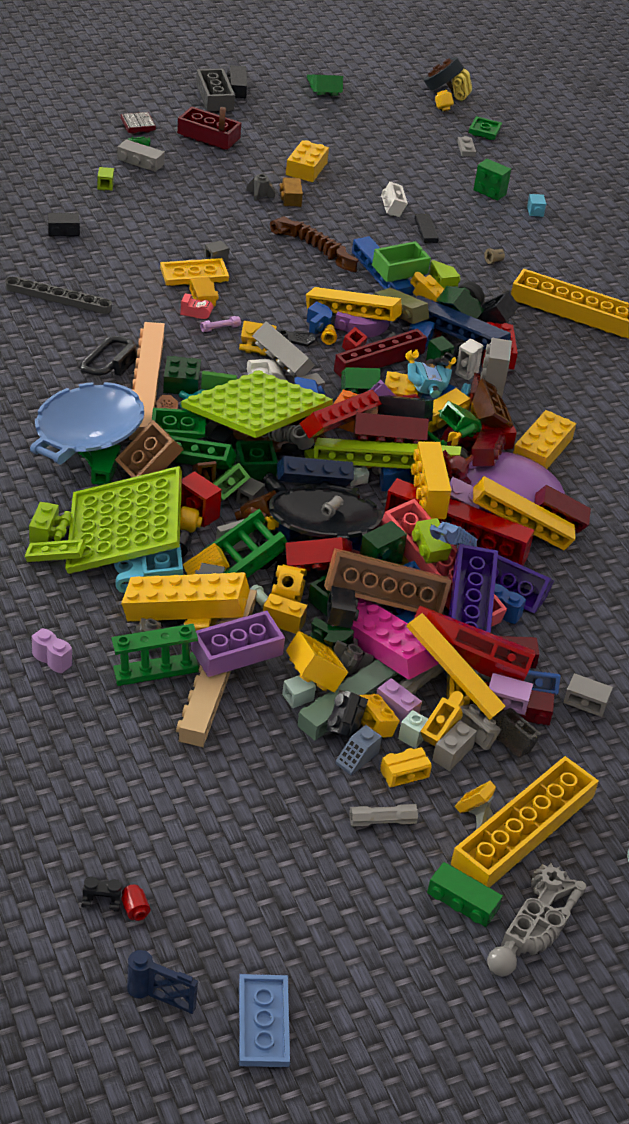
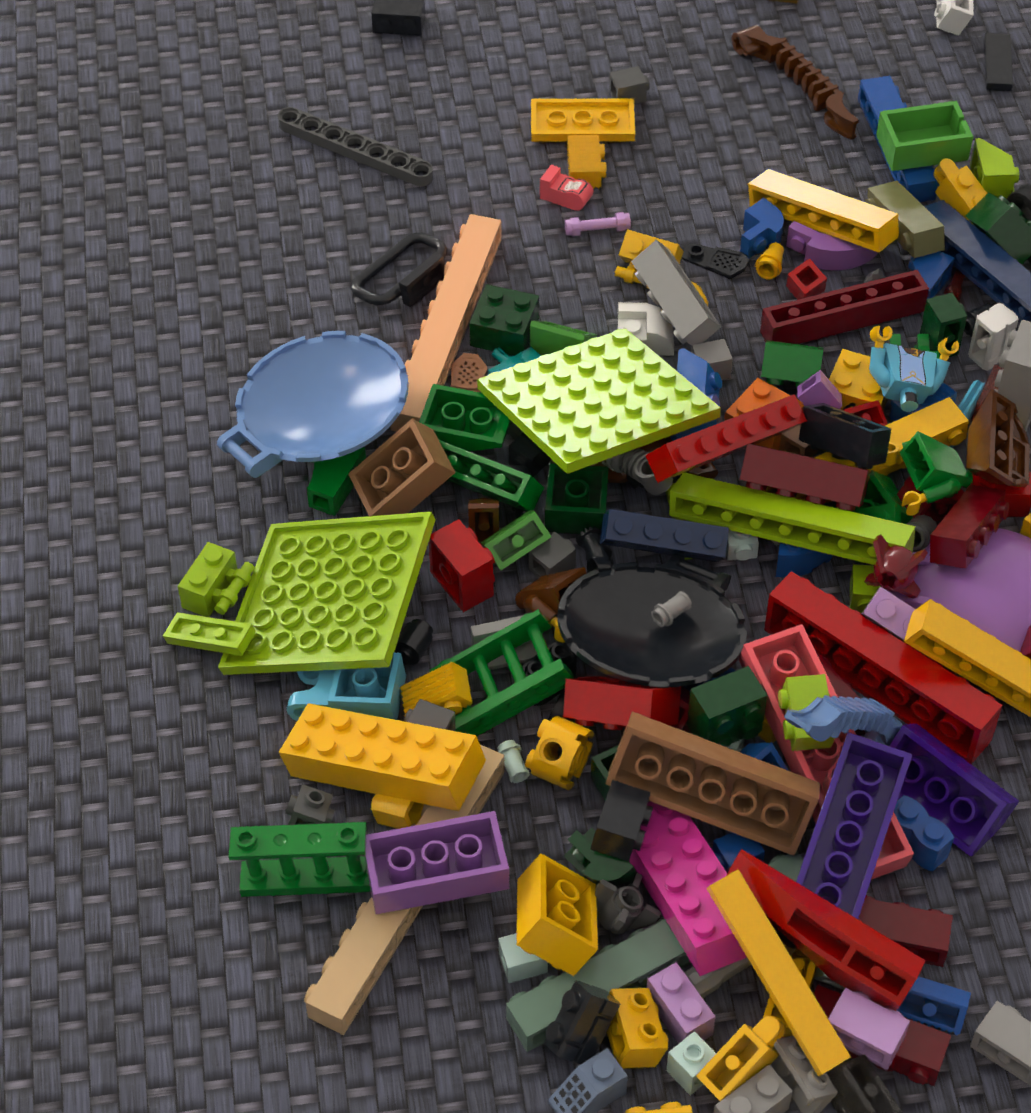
camera: 20 degrees right, 10 degrees up
lavender brick [32,628,72,673] -> none
yellow head [180,506,202,533] -> none
yellow brick [263,593,308,634] -> none
yellow brick [411,442,451,519] -> none
black piece [424,352,453,366] -> none

